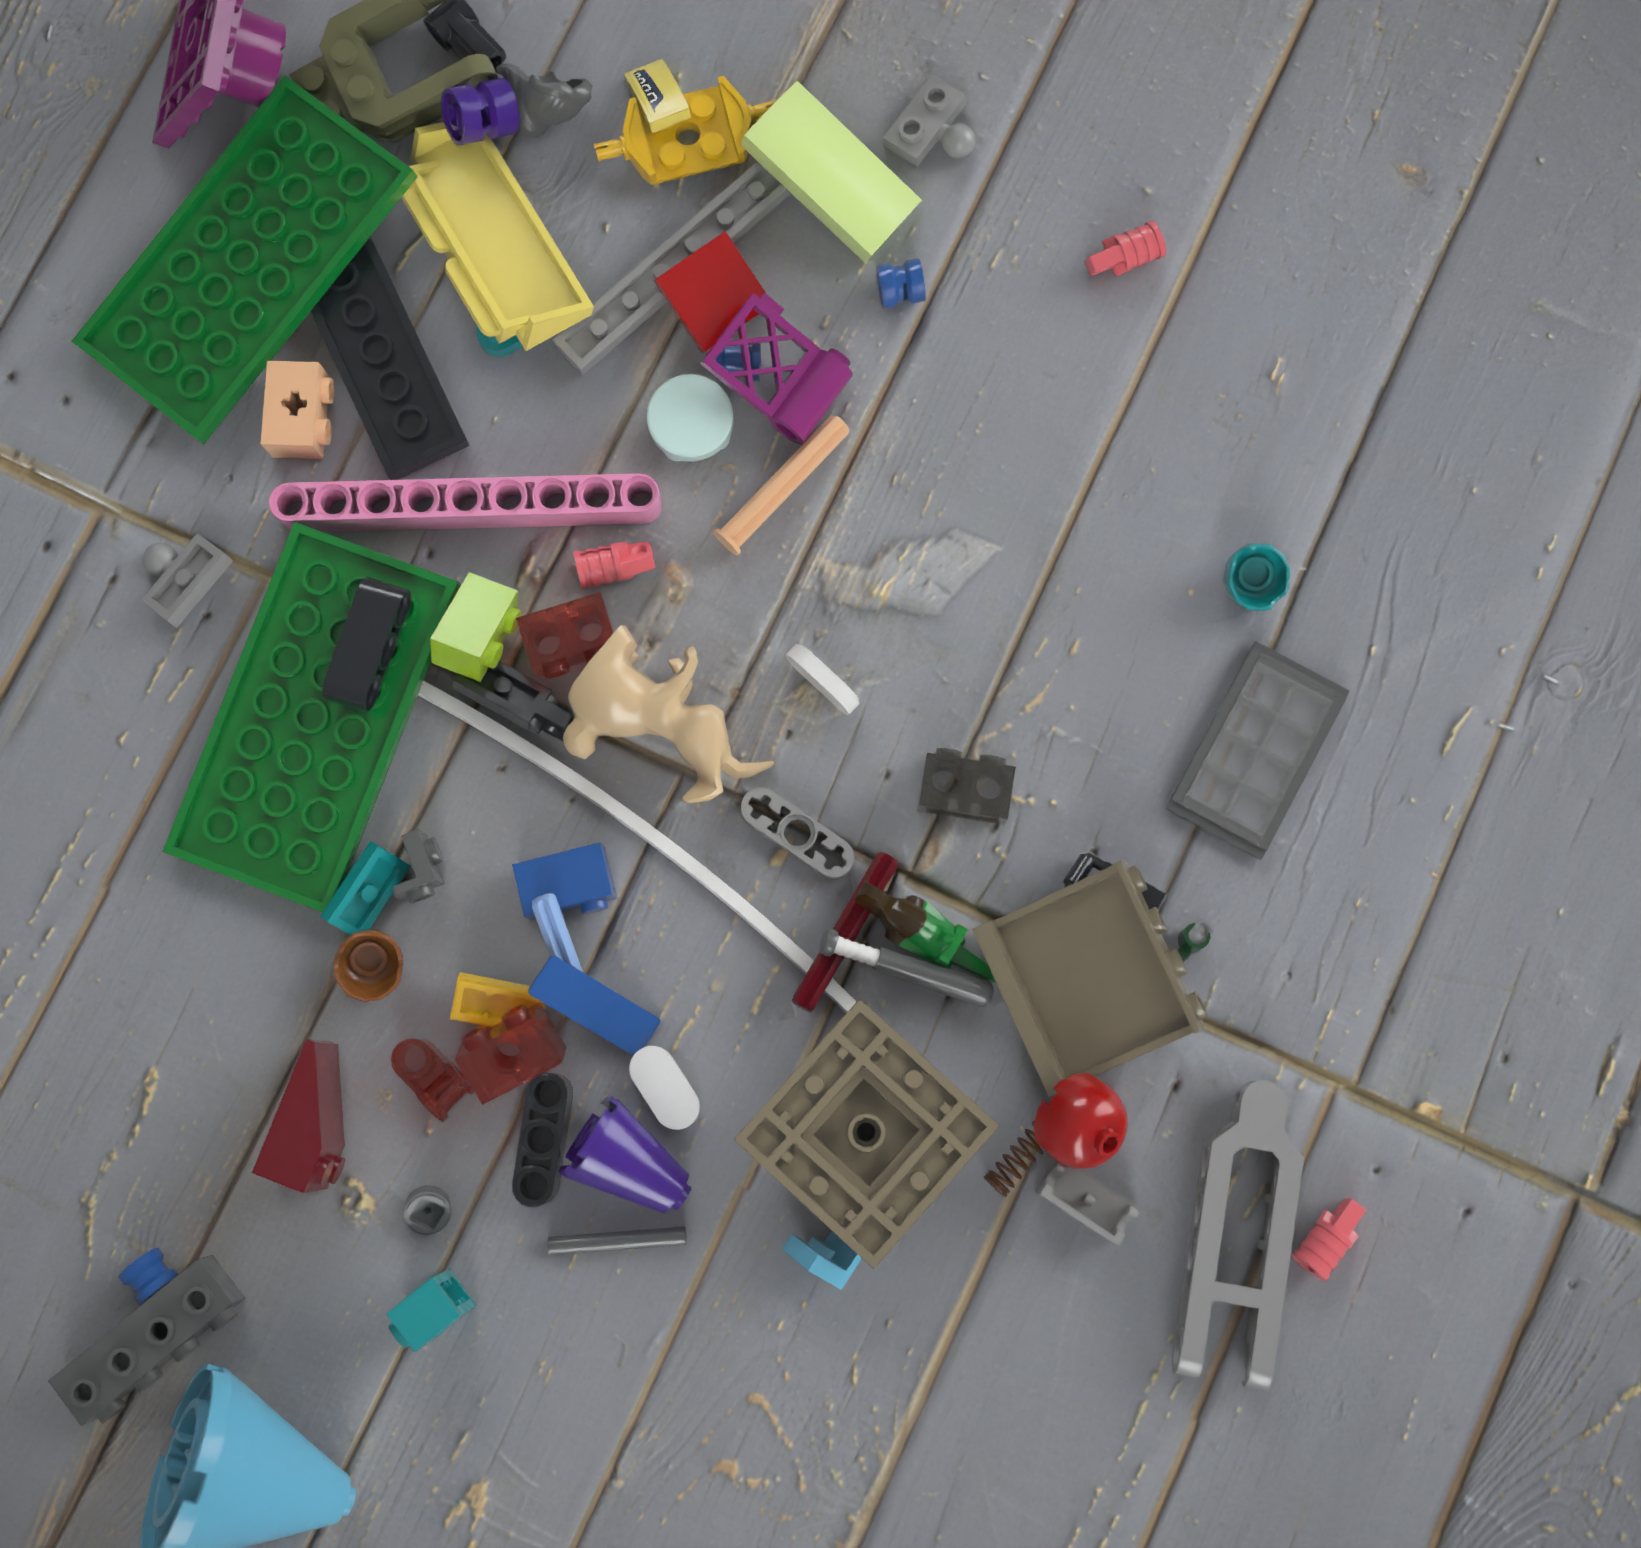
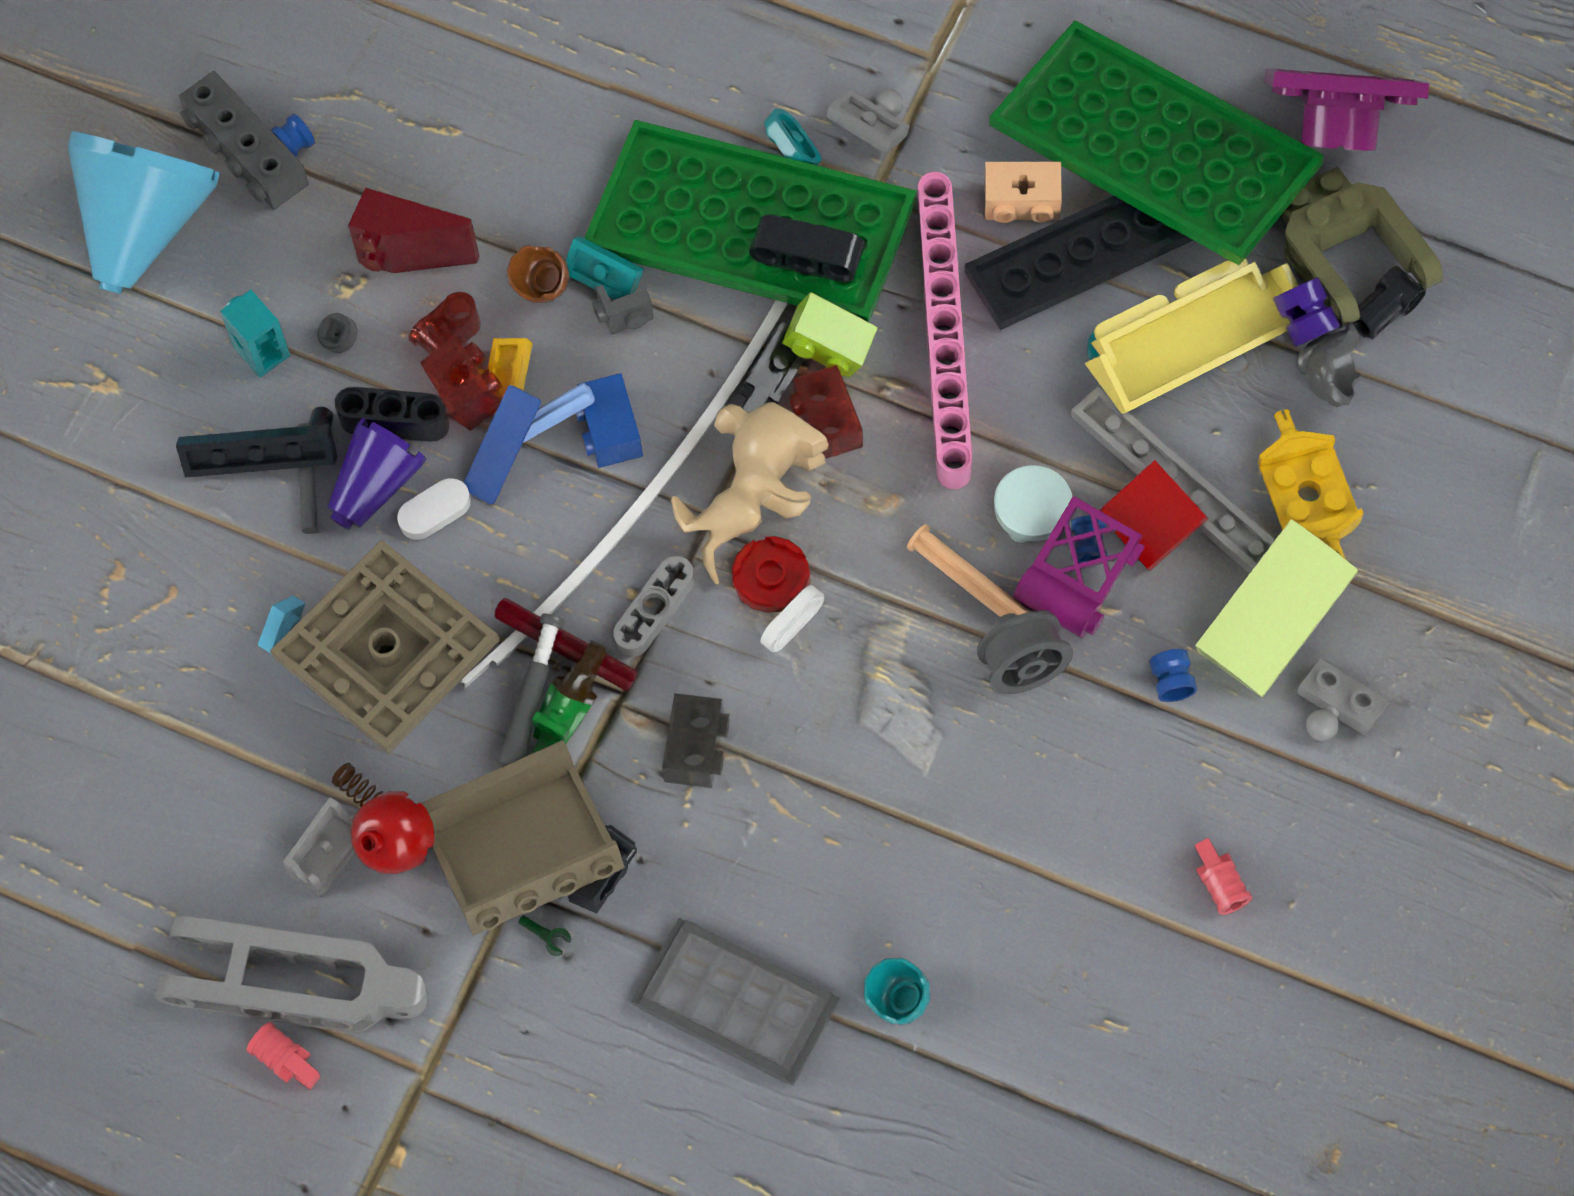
camera: 90 degrees right, 15 degrees down
coral hinge [573,542,655,590] -> none
light yellow slope [624,59,691,133] -> none
none -> black piece [176,406,338,478]
none -> red tile [732,536,810,613]
none -> teal plate [764,109,822,166]
none -> dark grey wheel [977,610,1073,694]

